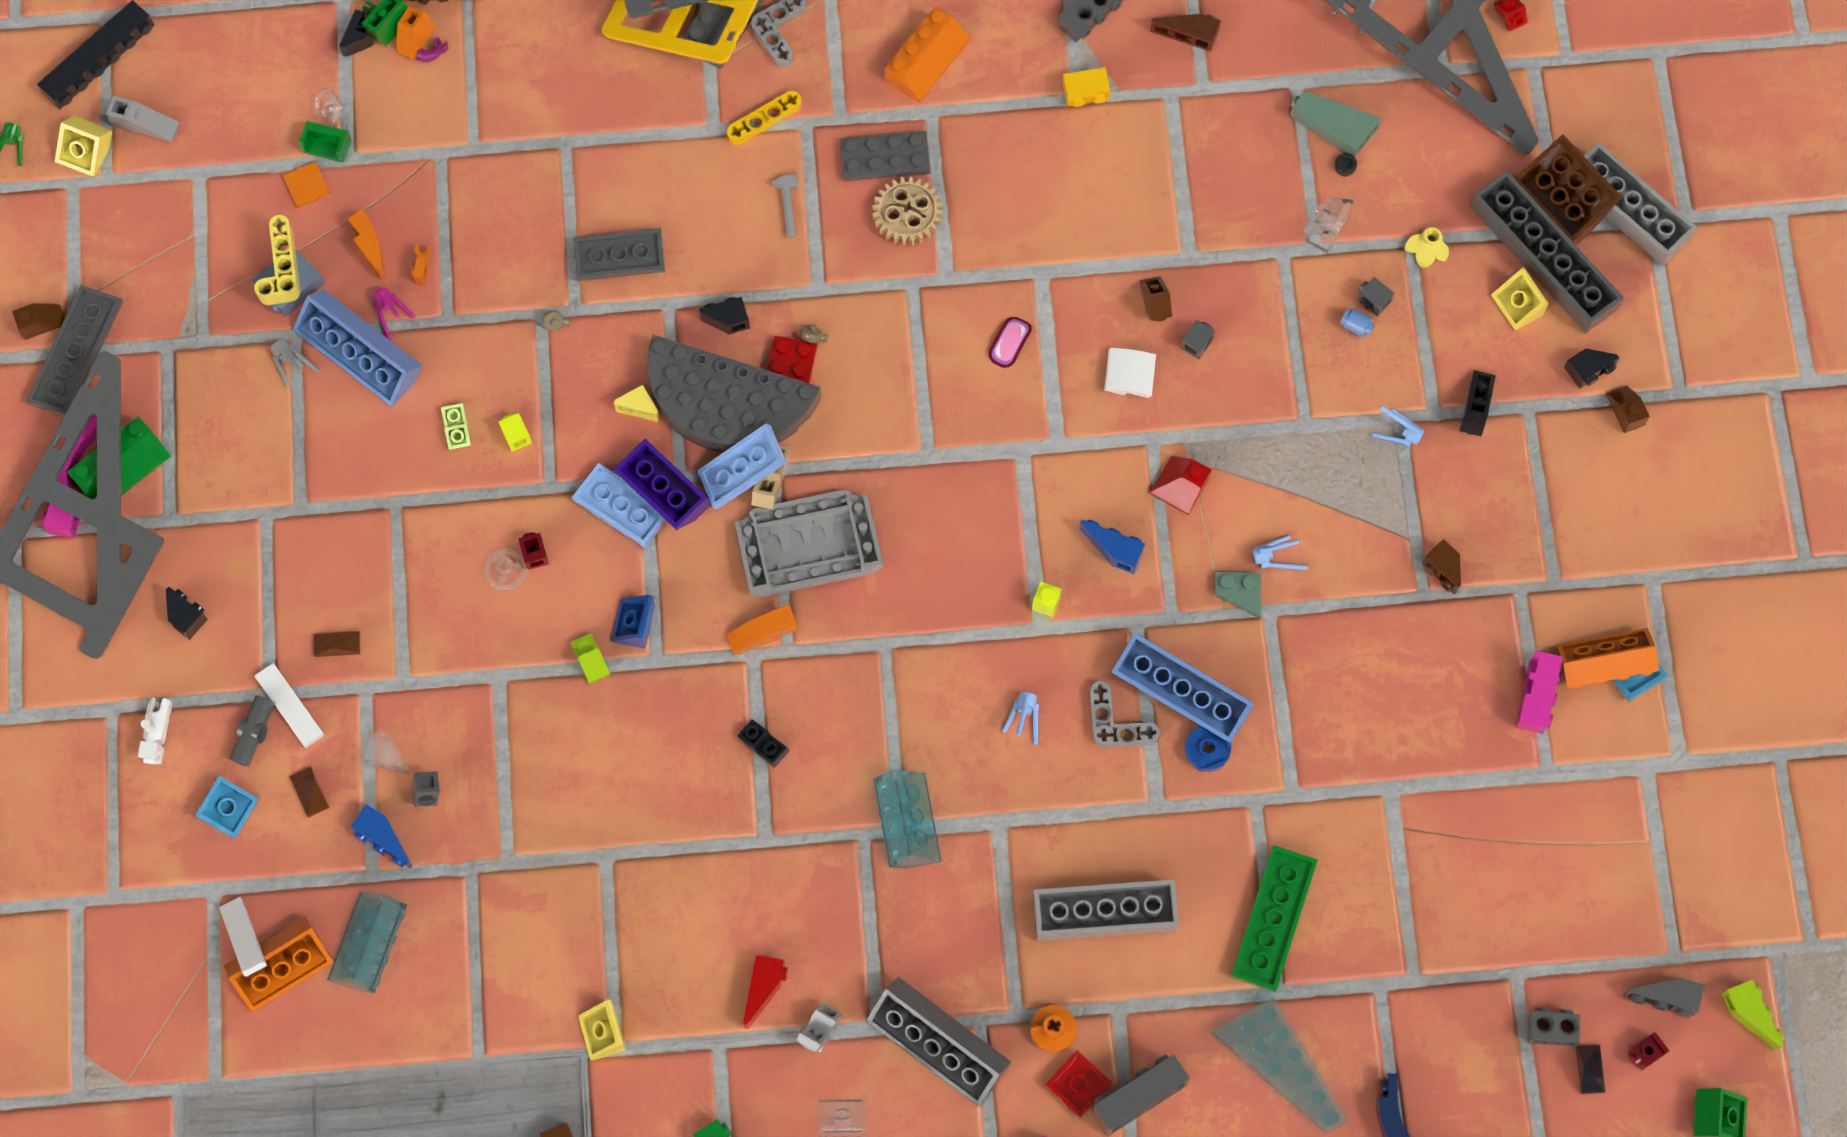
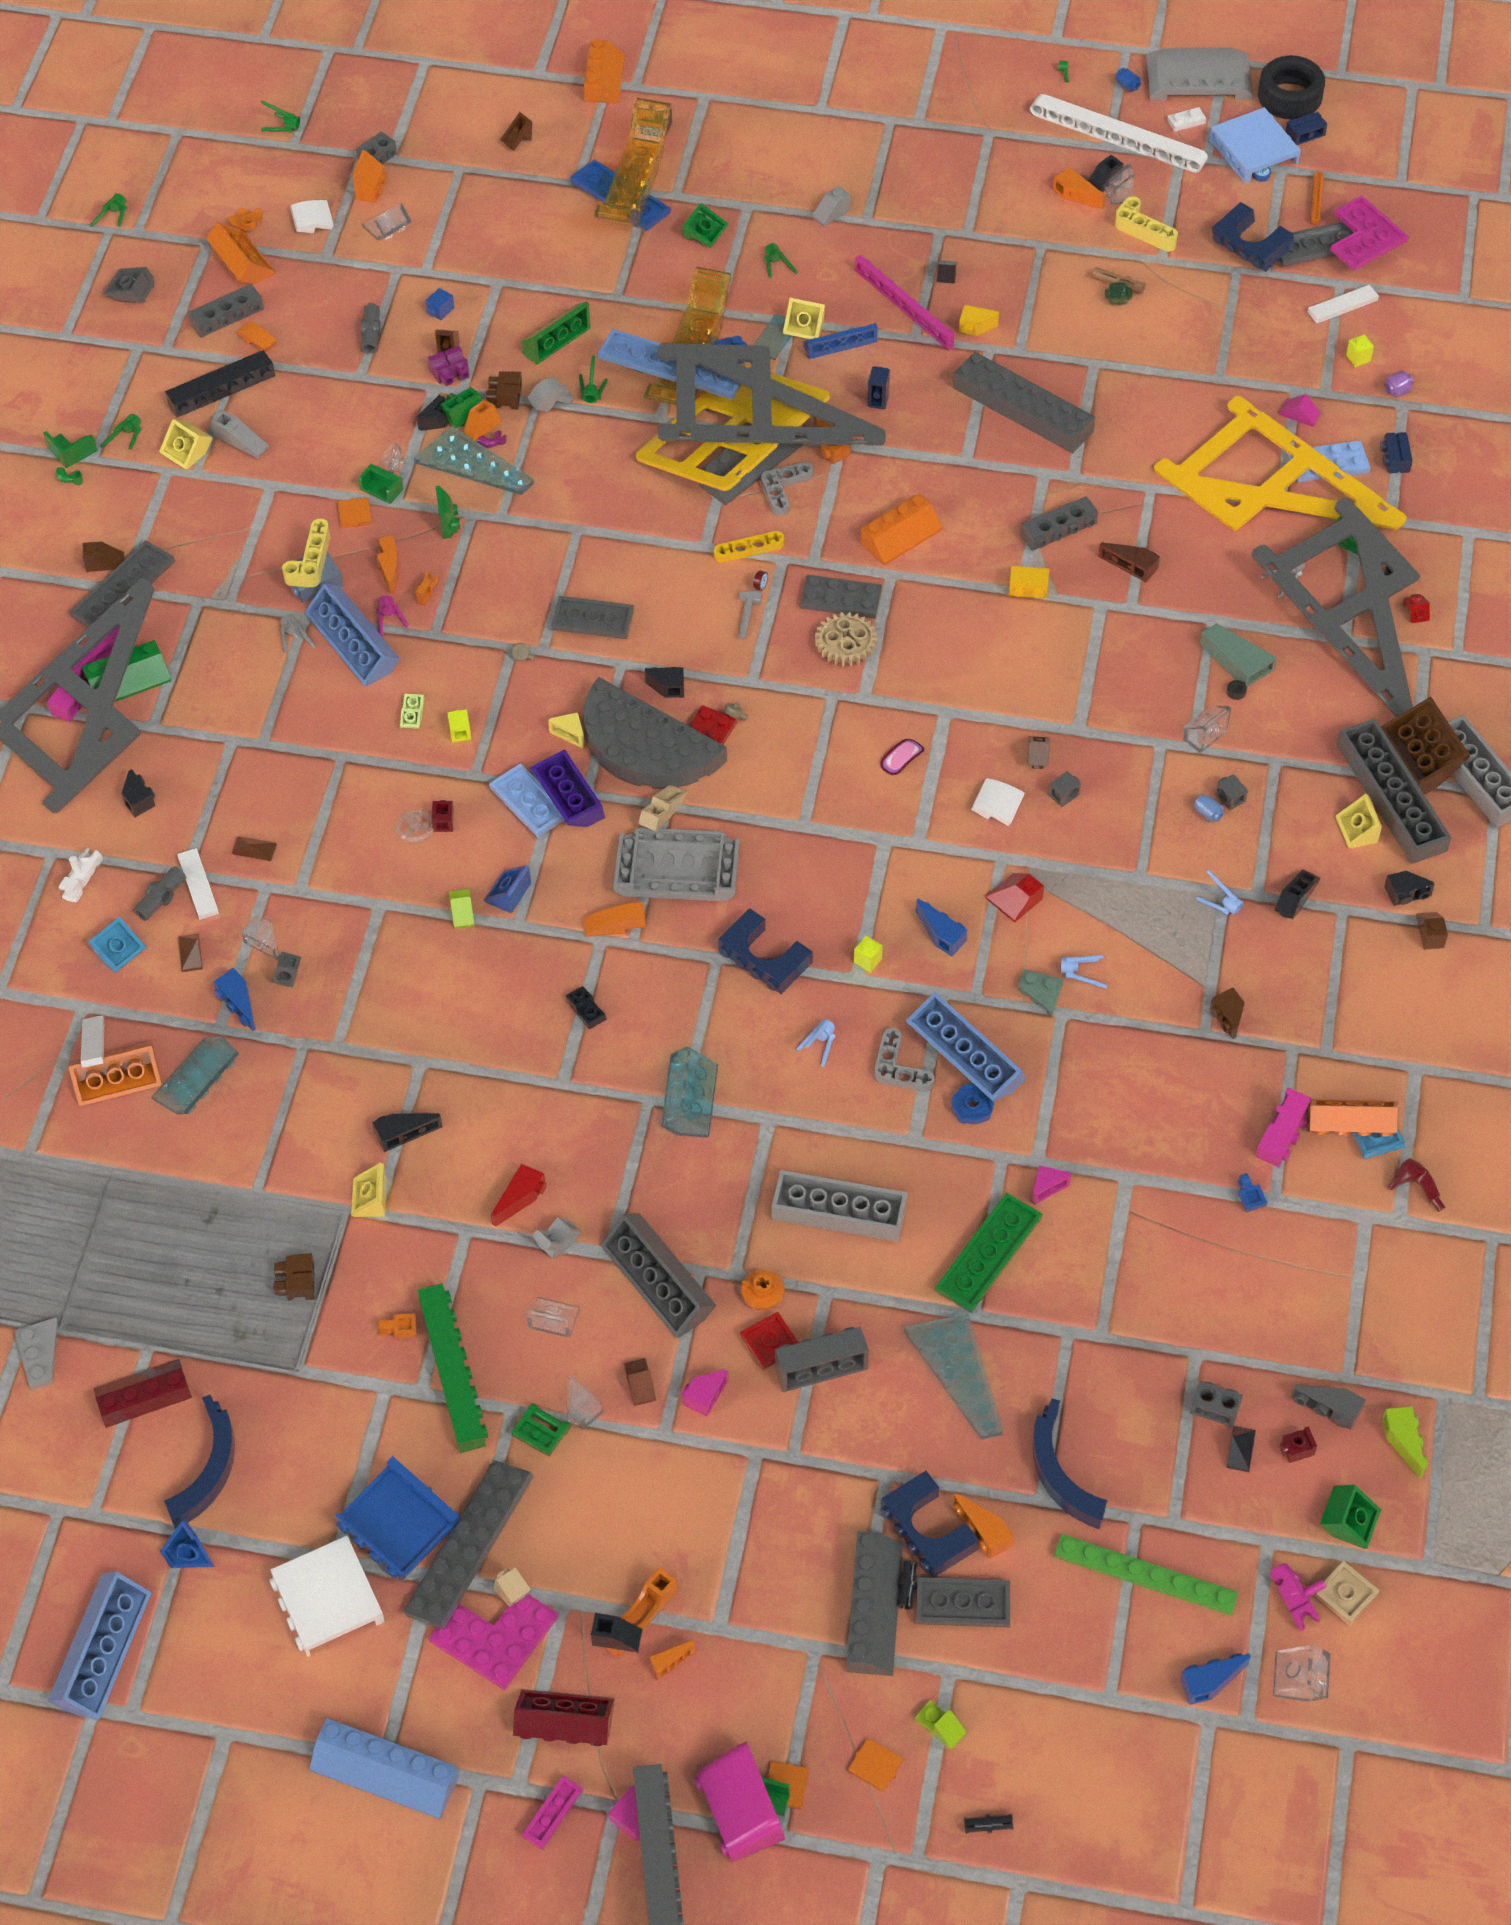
camera: 15 degrees right, 15 degrees down
light blue plate [697,424,787,510] -> none
light yellow plate [1405,227,1449,268] -> none
none -> black slope [372,1113,443,1152]
none -> clear light blue wing [414,426,534,495]
none -> green slope [435,486,461,539]
none -> dark blue arch [718,908,813,994]
none -> dark red tile [753,570,768,590]
none -> dark pink slope [1032,1166,1071,1205]
none -> blue plate [1237,1173,1268,1212]
none -> dark red animal [1388,1158,1446,1212]

